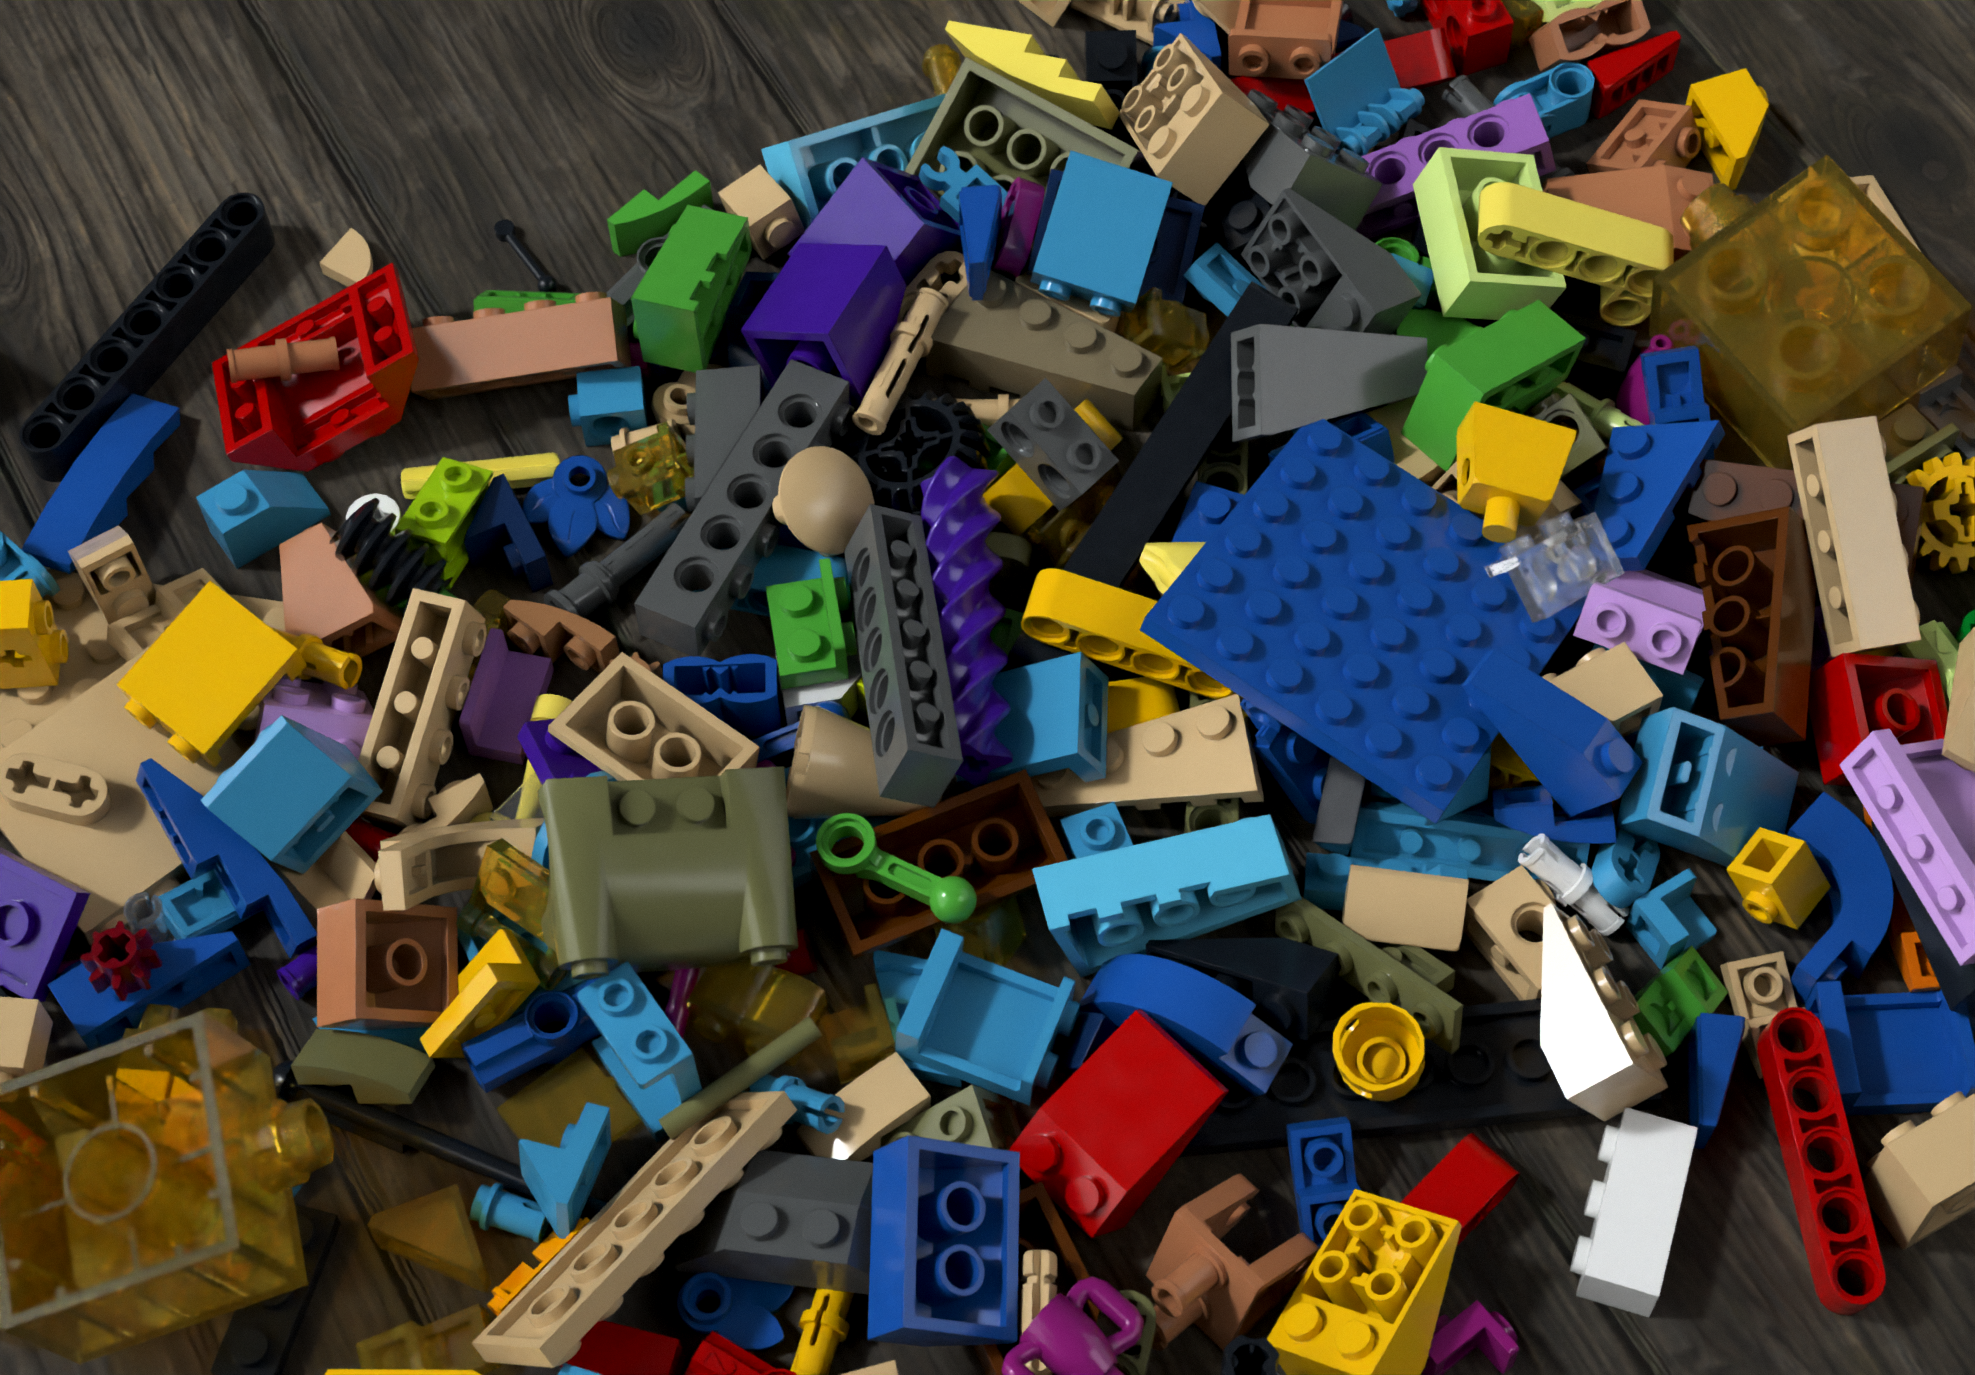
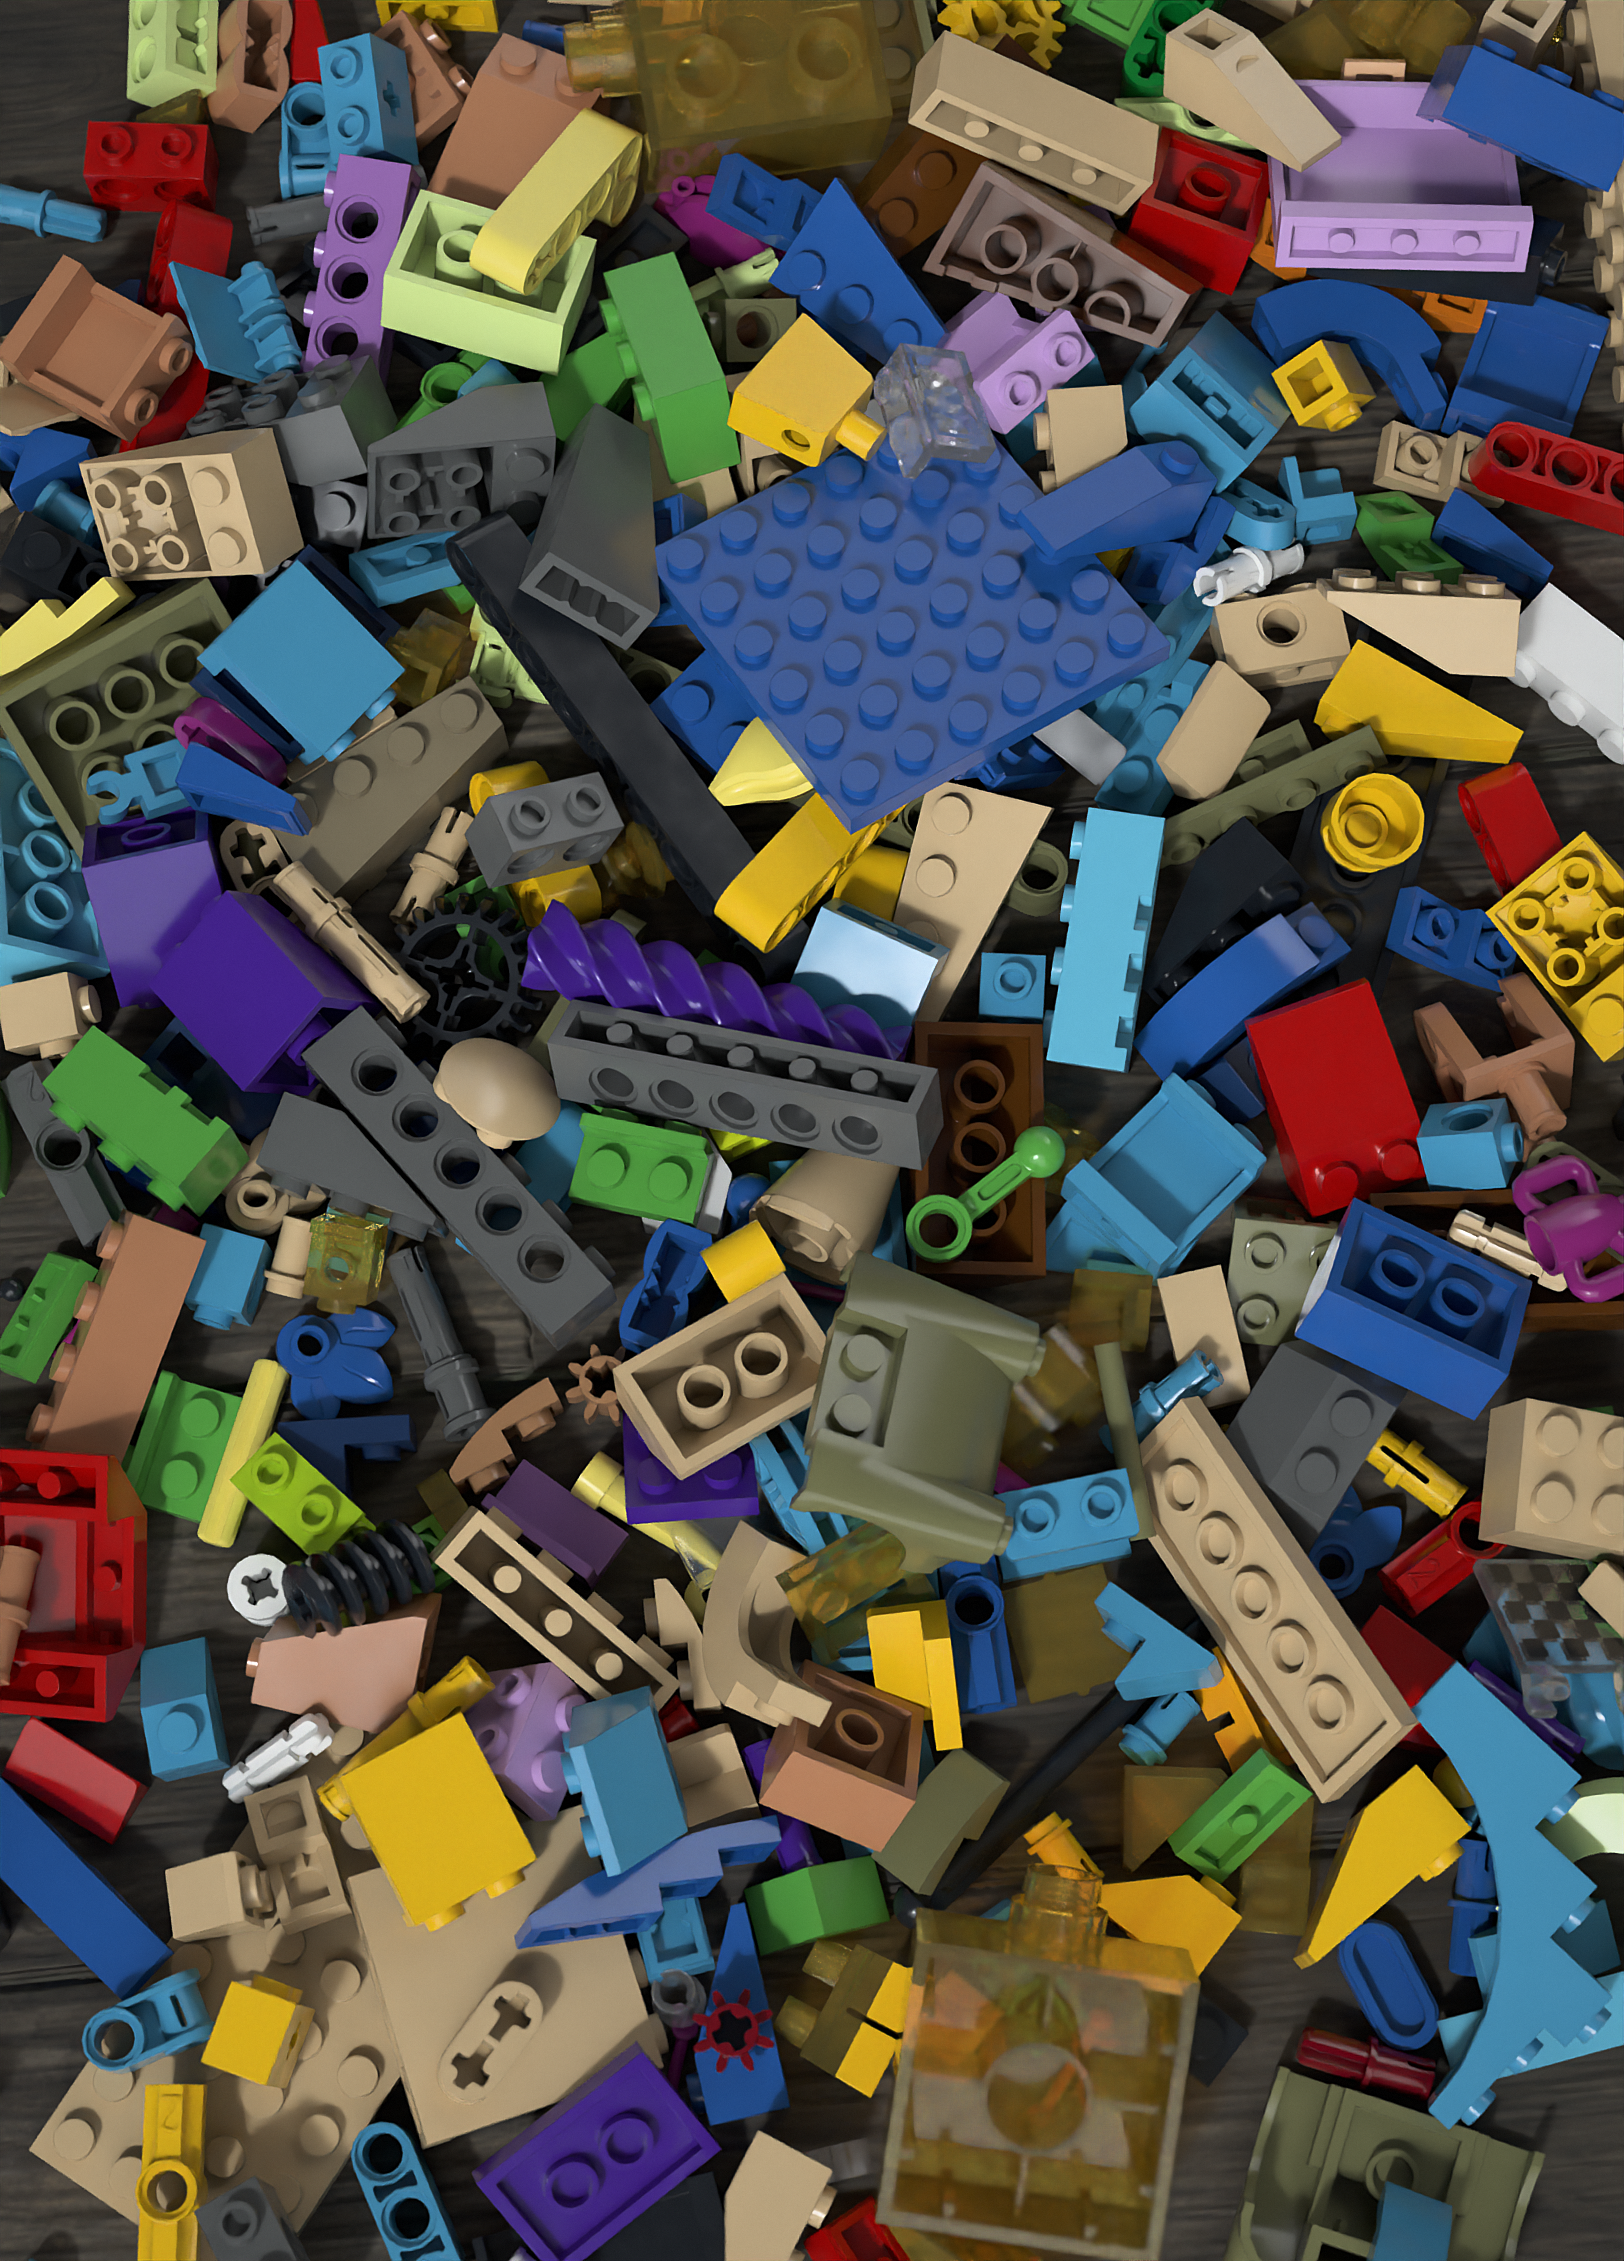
camera: 65 degrees left, 15 degrees up
none -> red slope [1,1716,149,1845]
none -> bright green bracket [121,1370,242,1524]
none -> white axle [223,1713,335,1804]
none -> dark azure brick [318,33,419,167]
none -> yellow piece [699,1219,787,1304]
none -> bright green slope [744,1855,890,1956]
none -> yellow pin [1023,1811,1105,1901]
none -> yellow slope [1082,1875,1243,1985]
none -> bright green plate [1167,1747,1313,1884]
none -> yellow slope [1314,639,1524,764]
none -> dark azure brick [1416,1098,1524,1192]

